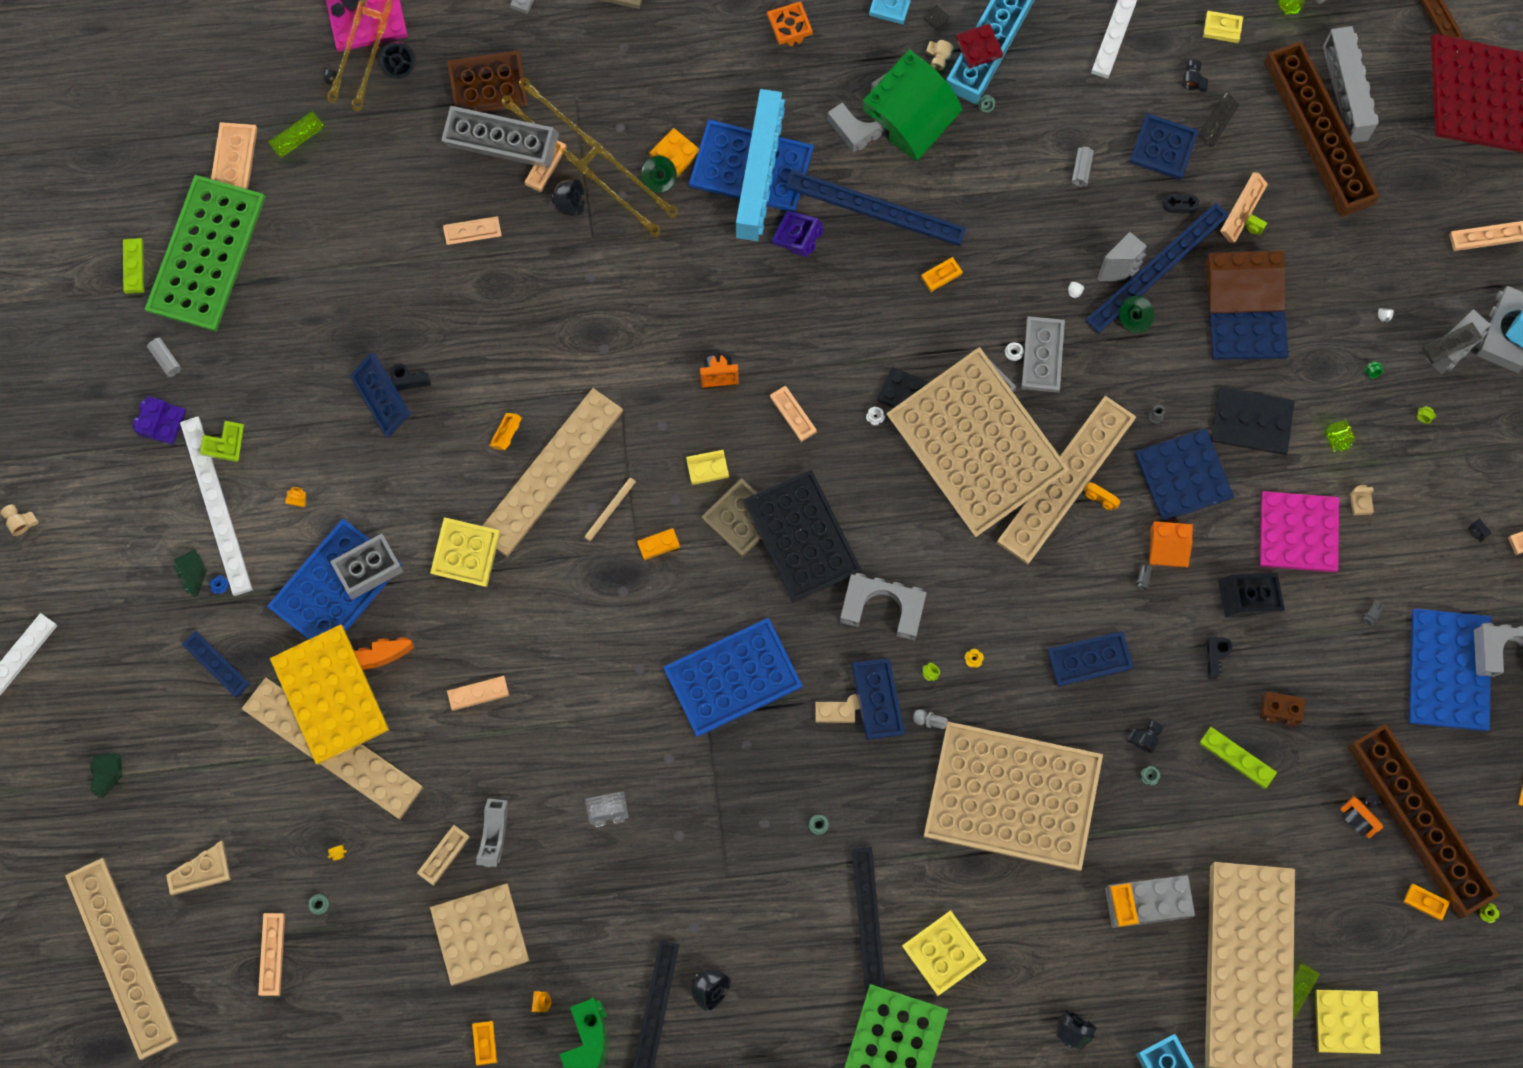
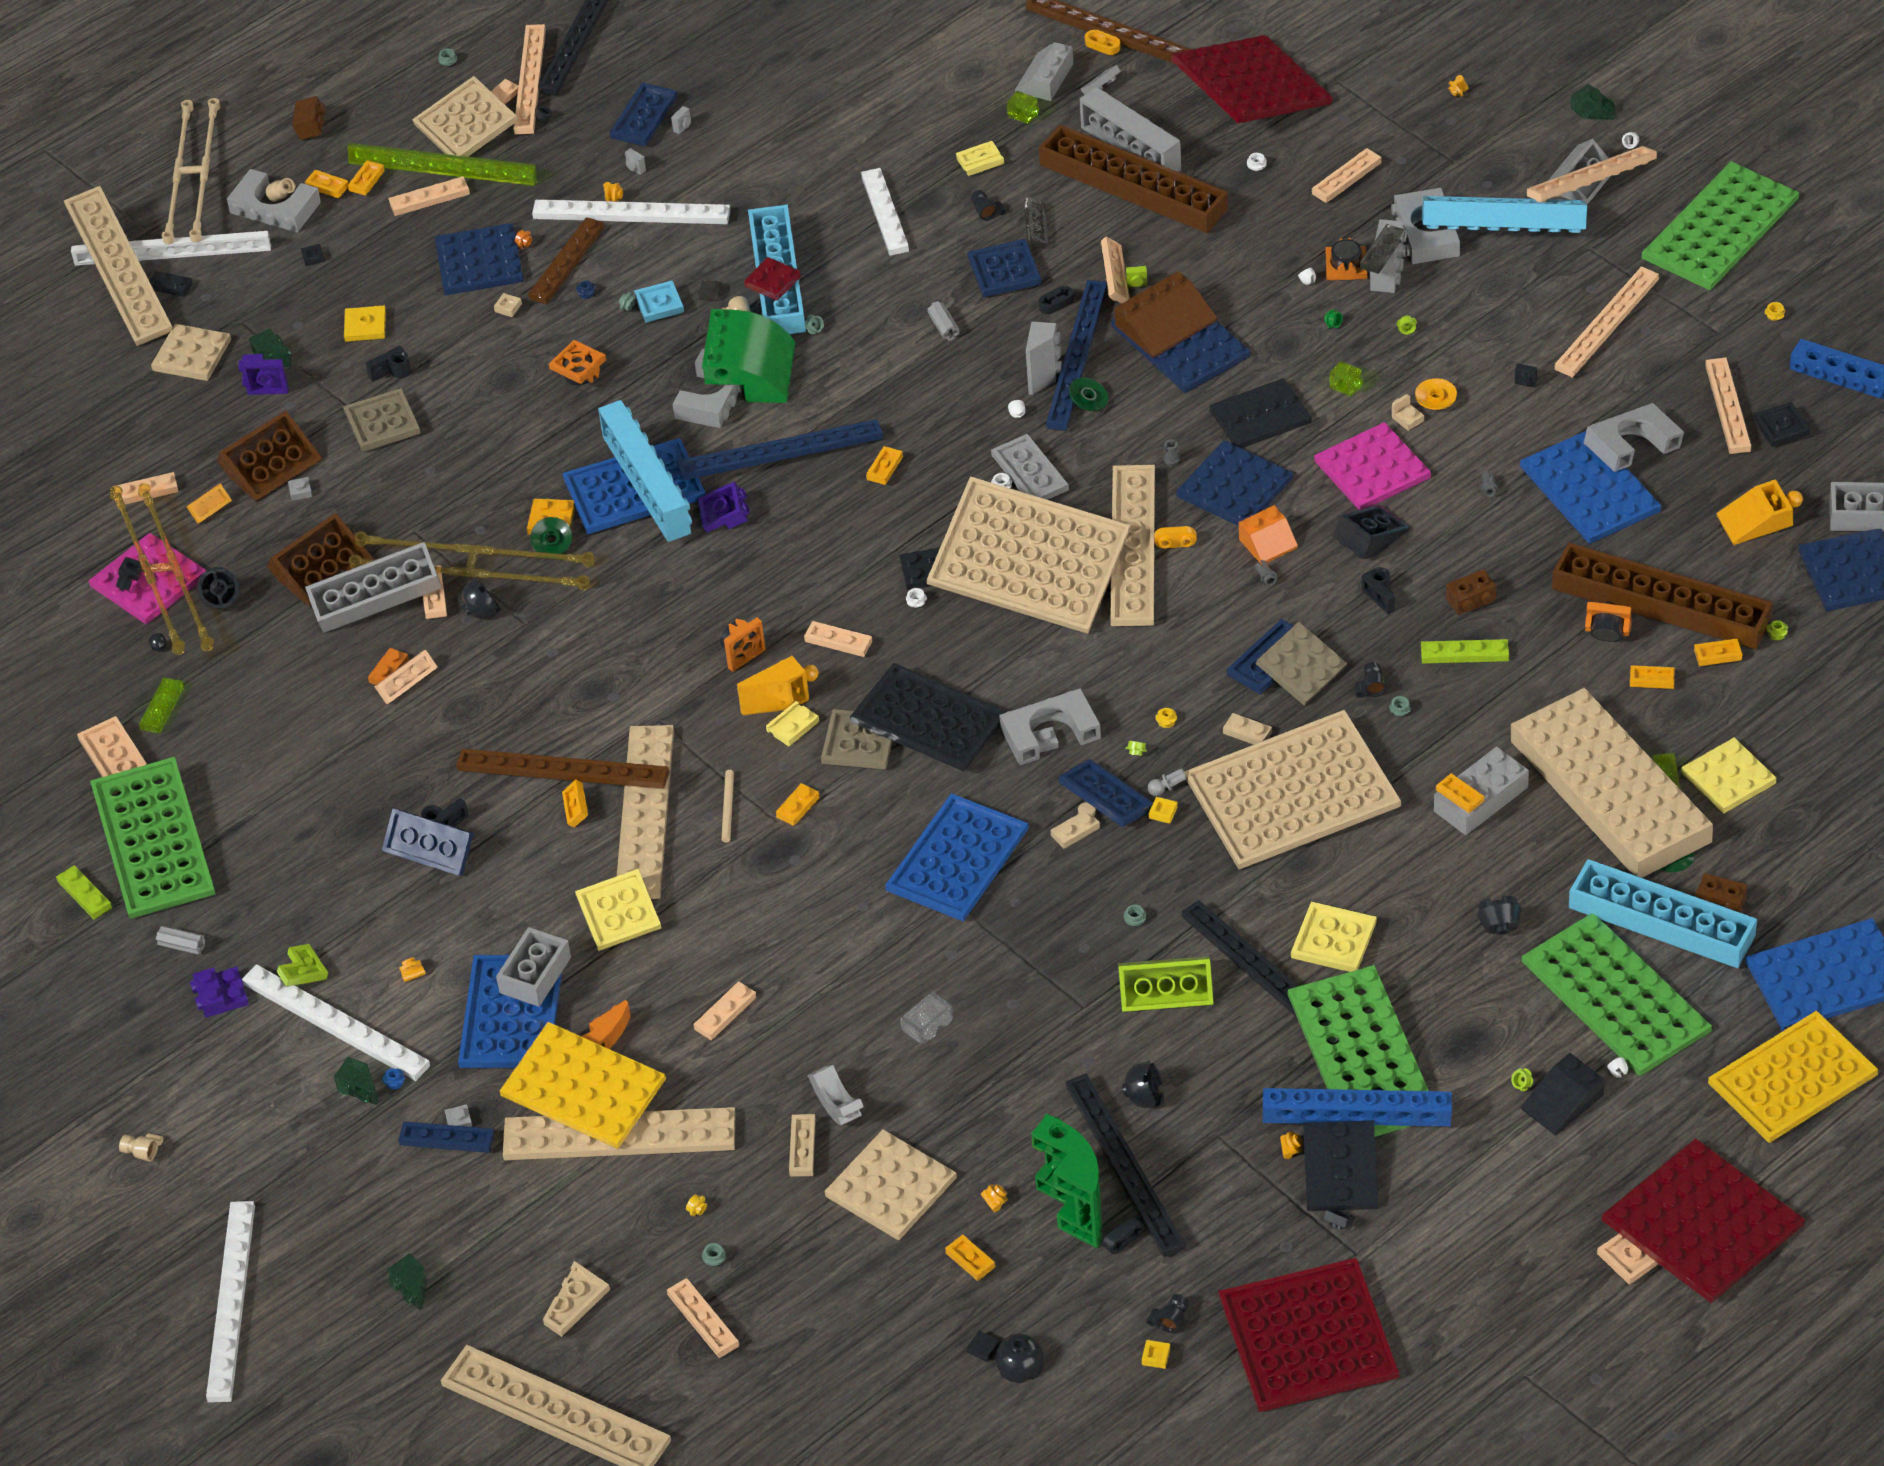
camera: 30 degrees left, 25 degrees down
none -> orange plate [368,648,409,685]
none -> light grey plate [445,1104,472,1127]
none -> reddish brown plate [456,749,670,789]
none -> light orange slope [737,656,819,715]
none -> light grey plate [1032,727,1059,753]
none -> light grey plate [1081,65,1121,95]
none -> lime slope [1118,956,1213,1012]
none -> yellow plate [1149,797,1178,824]
none -> tan plate [1223,713,1272,745]
none -> white plate [1247,153,1267,171]
none -> dark tan plate [1256,622,1347,706]
none -> piece [1325,238,1367,280]
none -> light orange dish [1415,378,1457,410]
none -> light orange plate [1630,665,1675,689]

